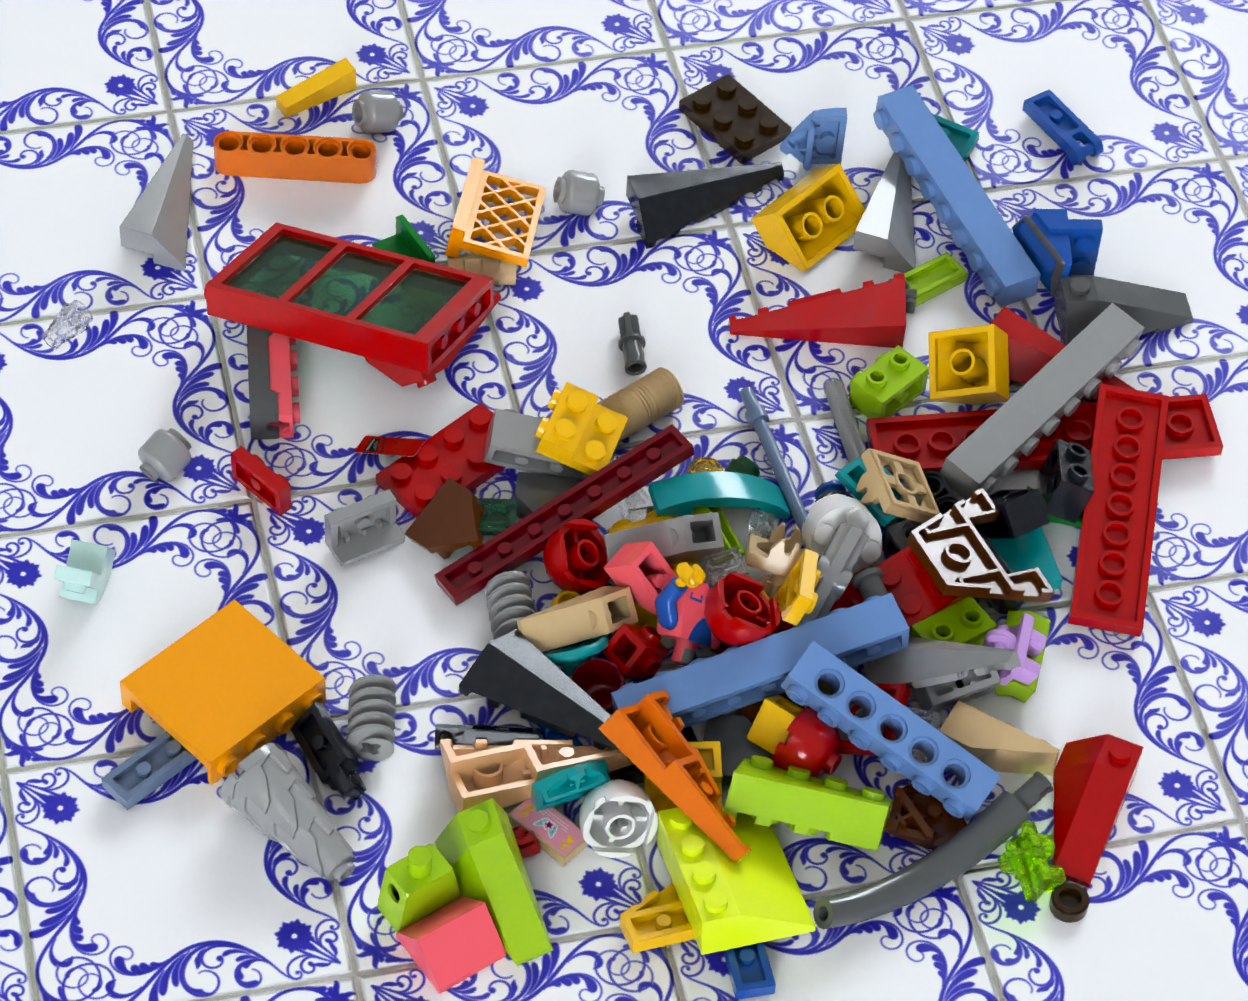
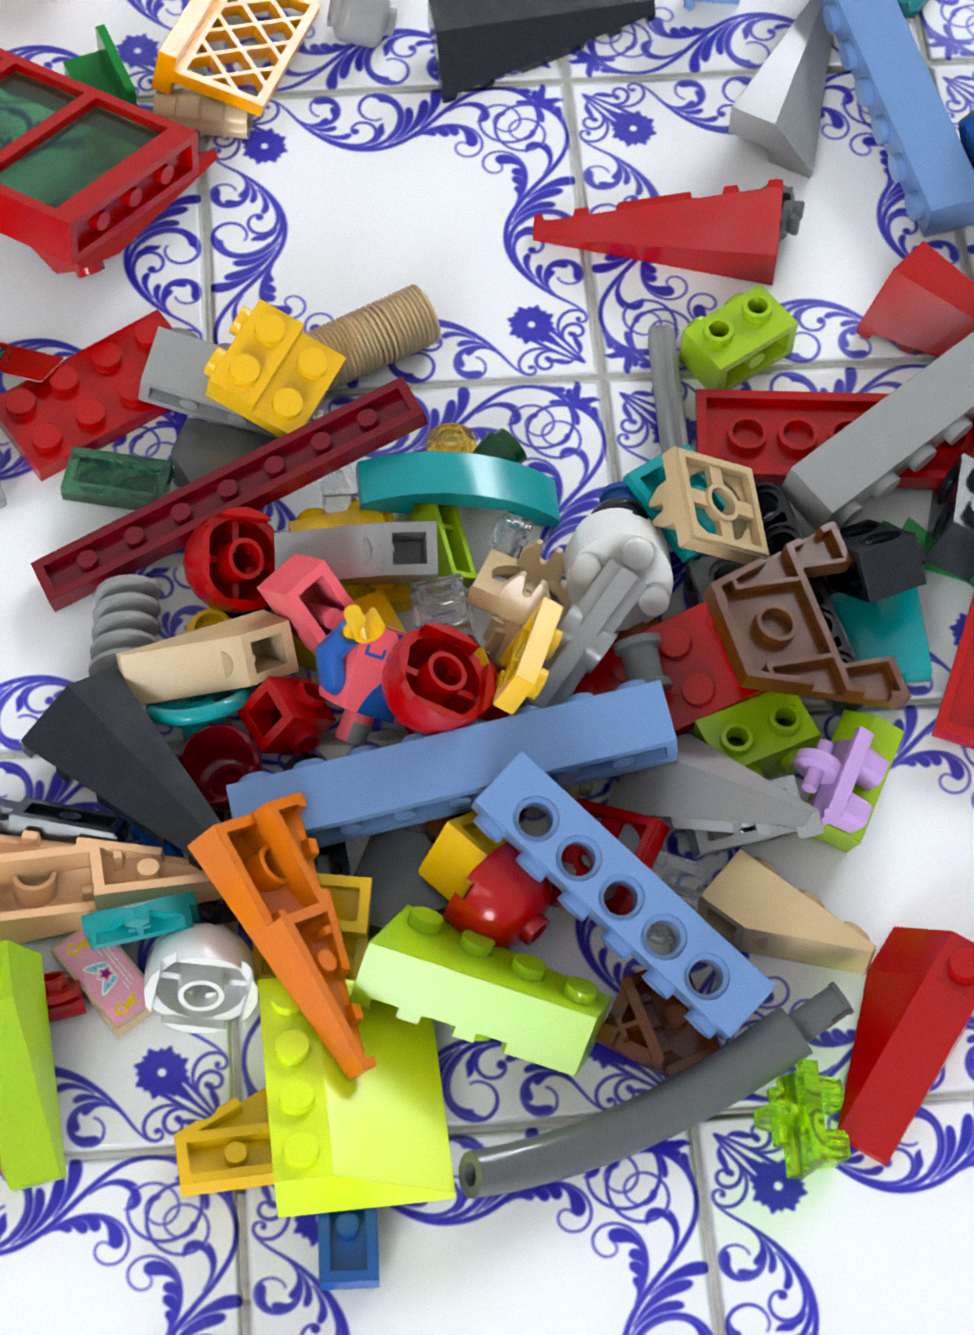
camera: 10 degrees right, 10 degrees up
reddish brown slope [404,478,485,560] -> none
dark grey axle [618,312,647,375] -> none
sand blue bar [740,387,808,539] -> none
yellow slope [751,163,865,272] -> none
lime tile [904,252,968,307] -> none
yellow slope [928,324,1010,405] -> none
dark brown tile [1049,882,1090,923] -> none

